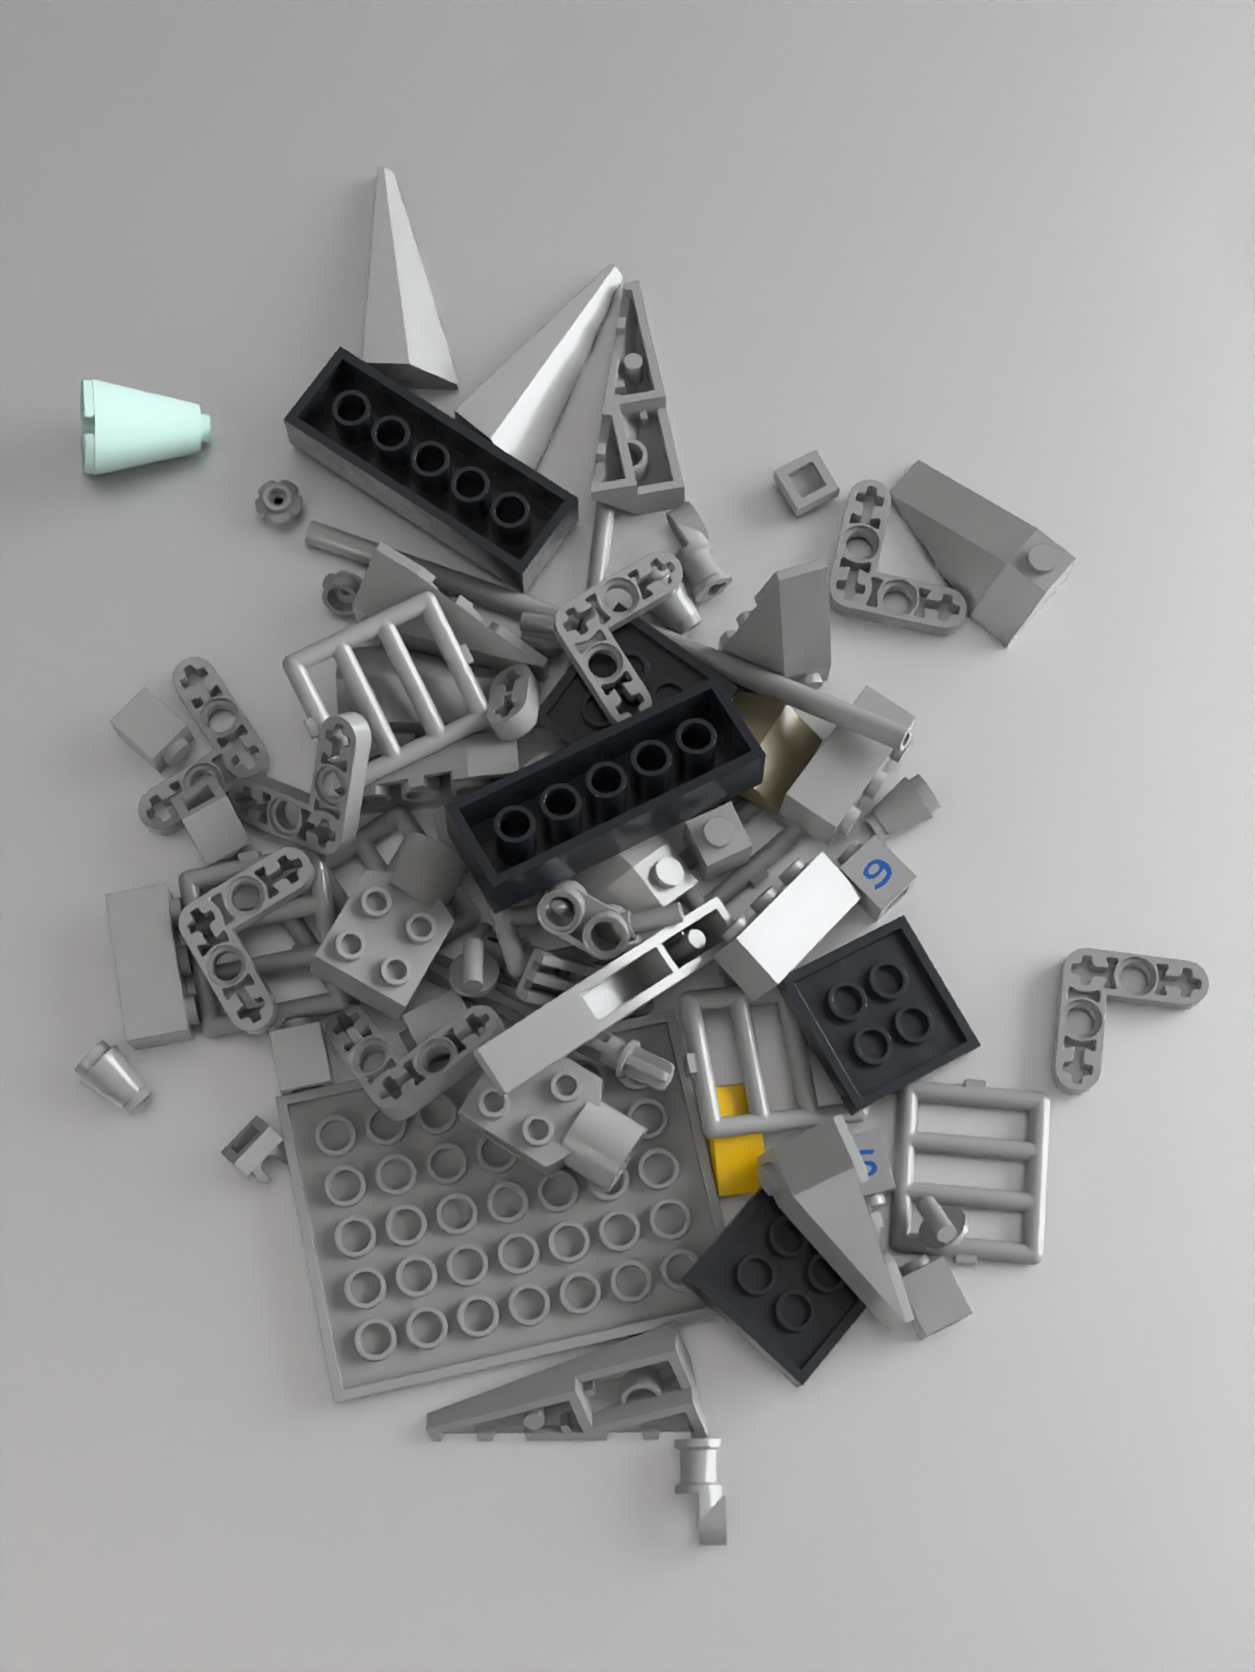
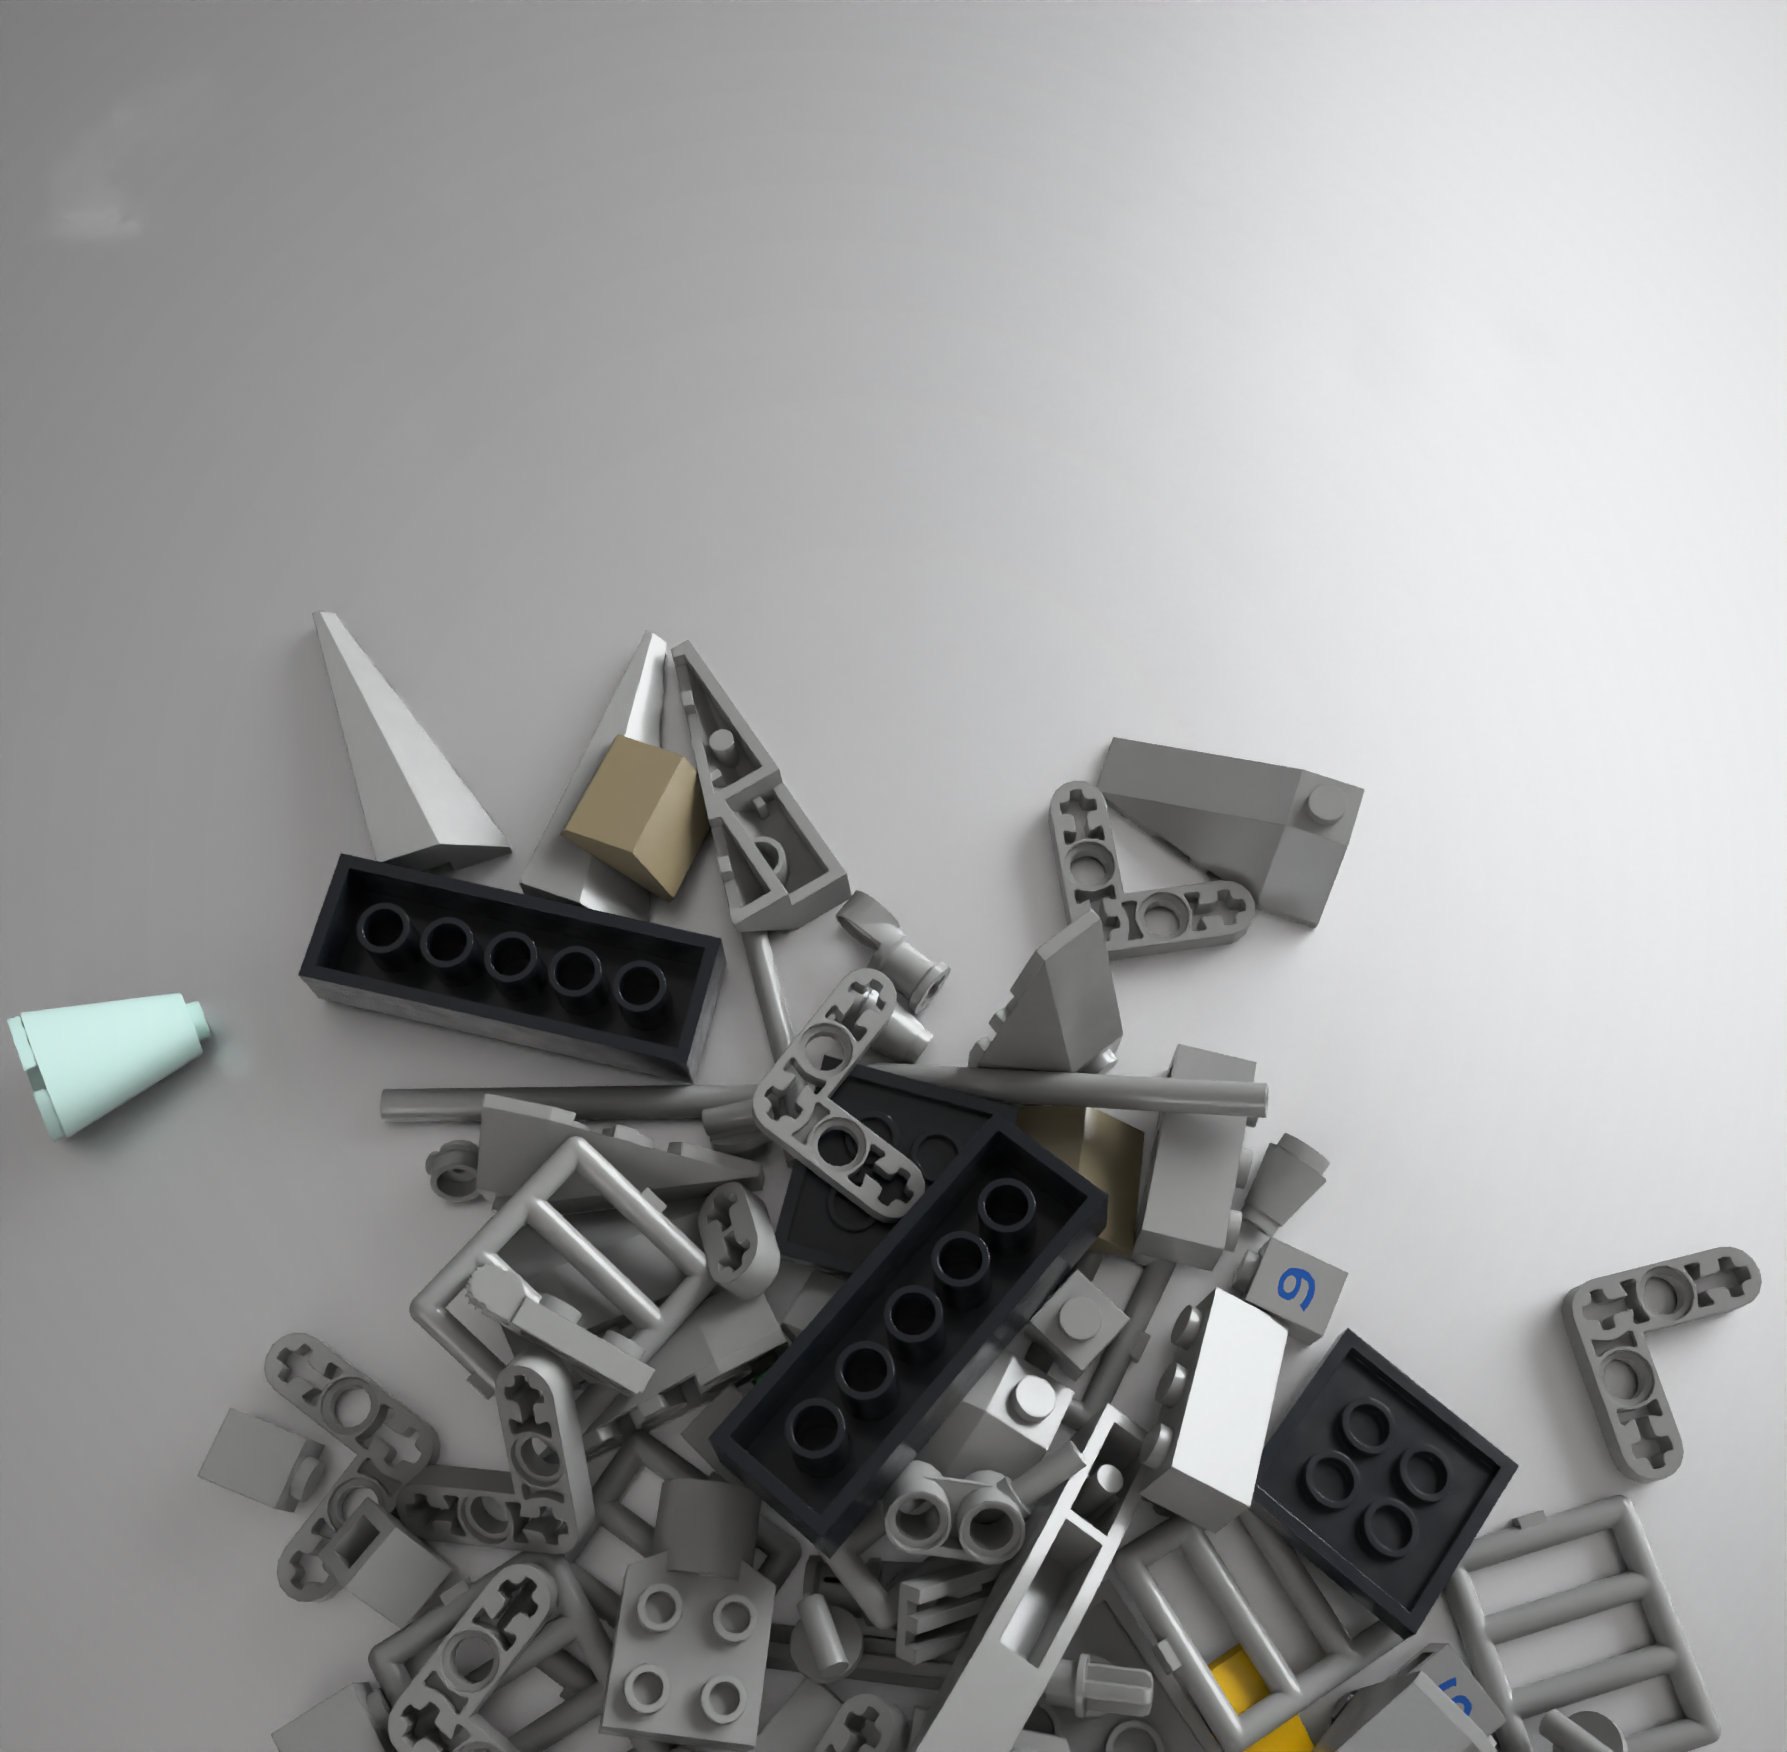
camera: 20 degrees left, 5 degrees down
light grey plate [255,480,303,525] -> none
light grey plate [773,450,840,517] -> none
none -> light grey hinge [464,1262,655,1397]
none -> dark tan slope [560,734,711,903]

